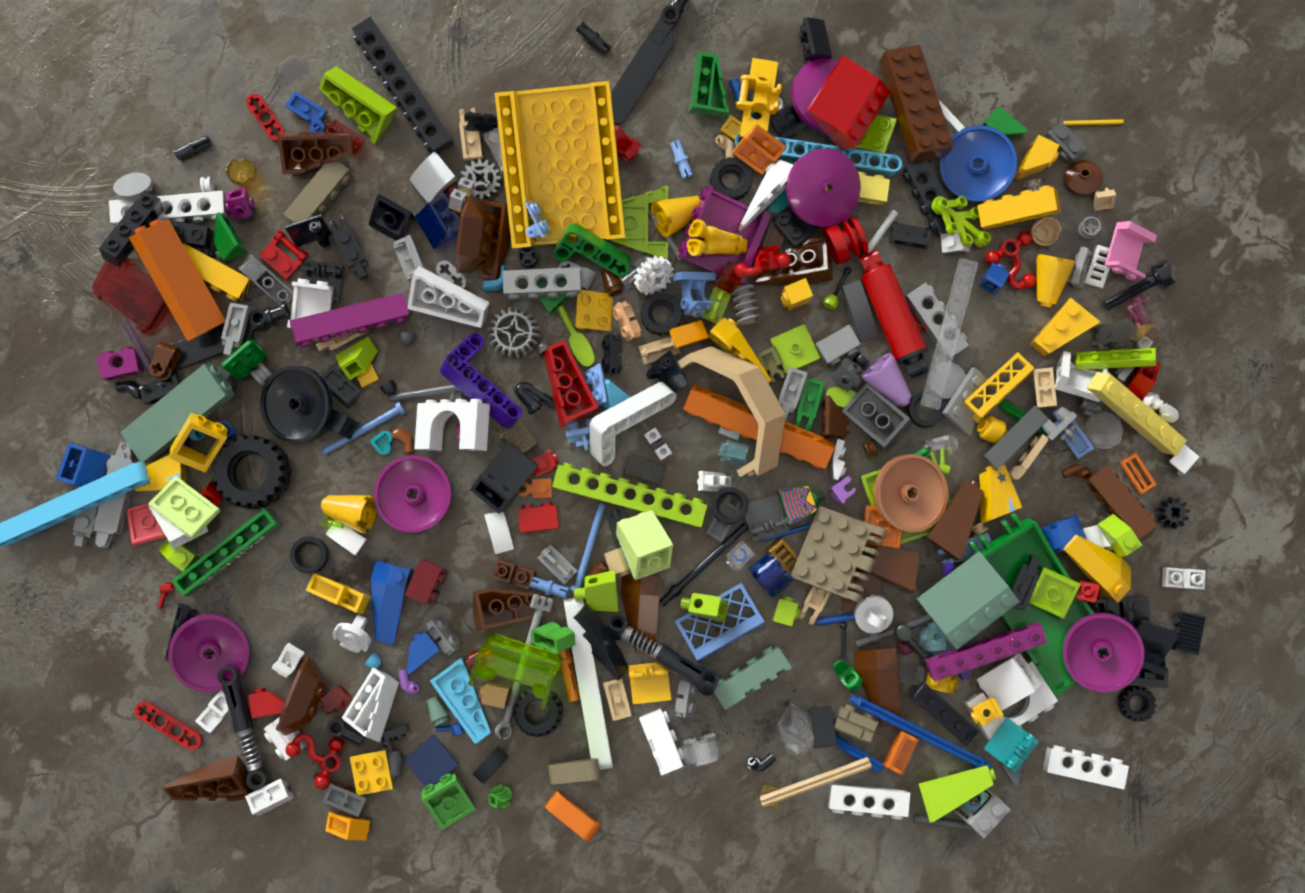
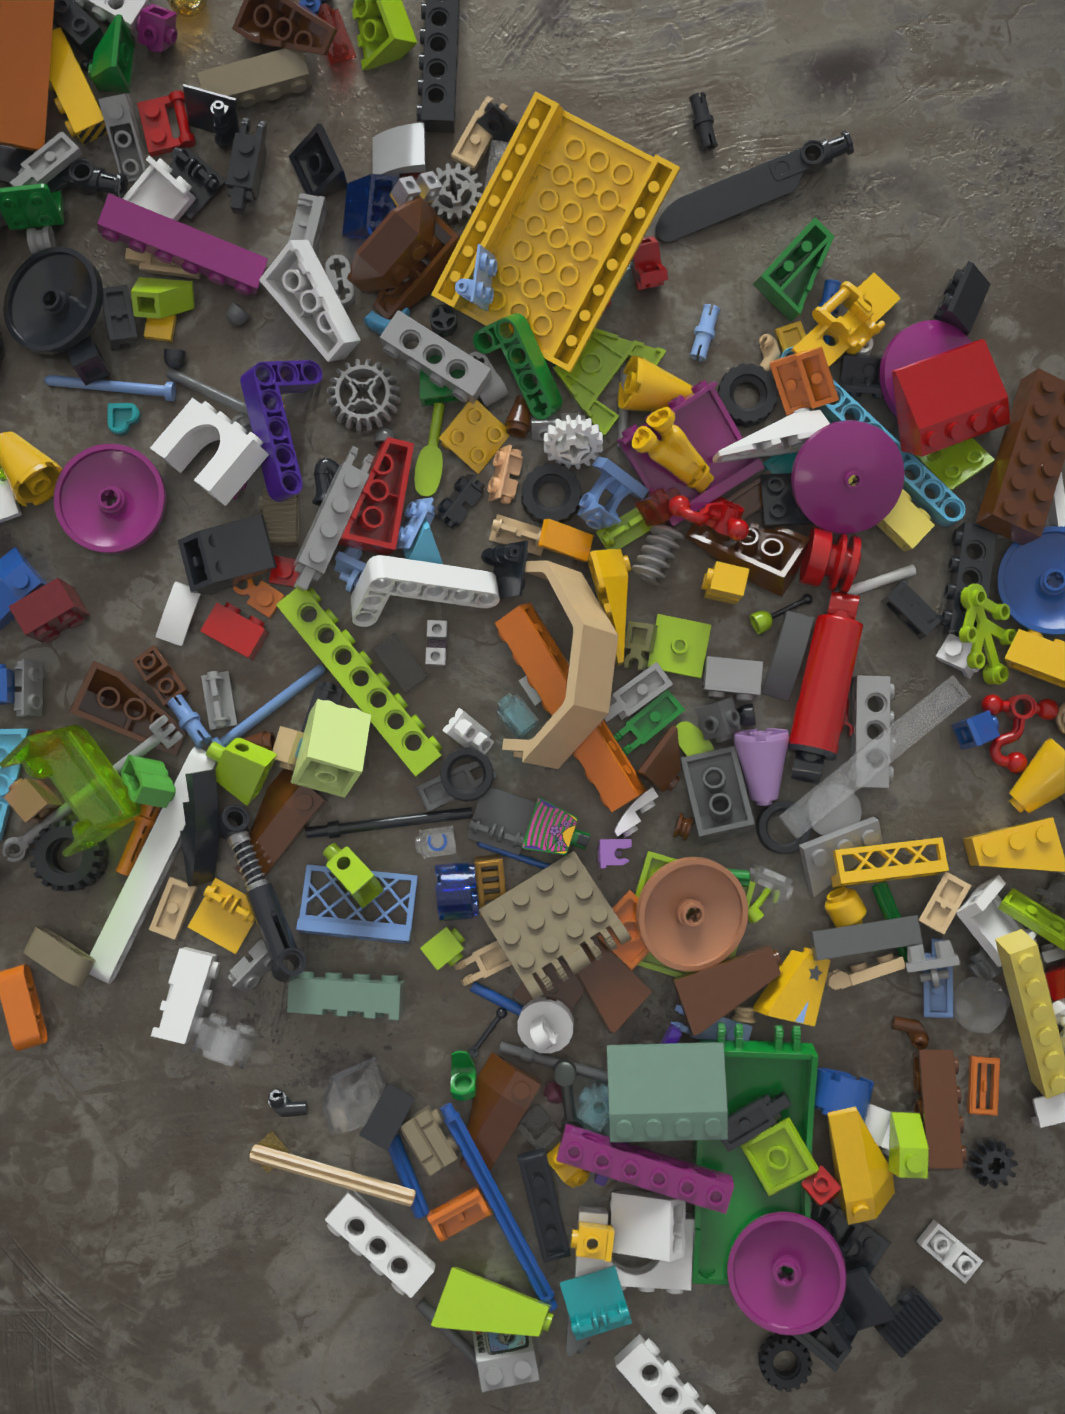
camera: 30 degrees right, 0 degrees up
dark orange arm [392,428,414,453] -> none
none -> light grey hinge [294,446,374,591]

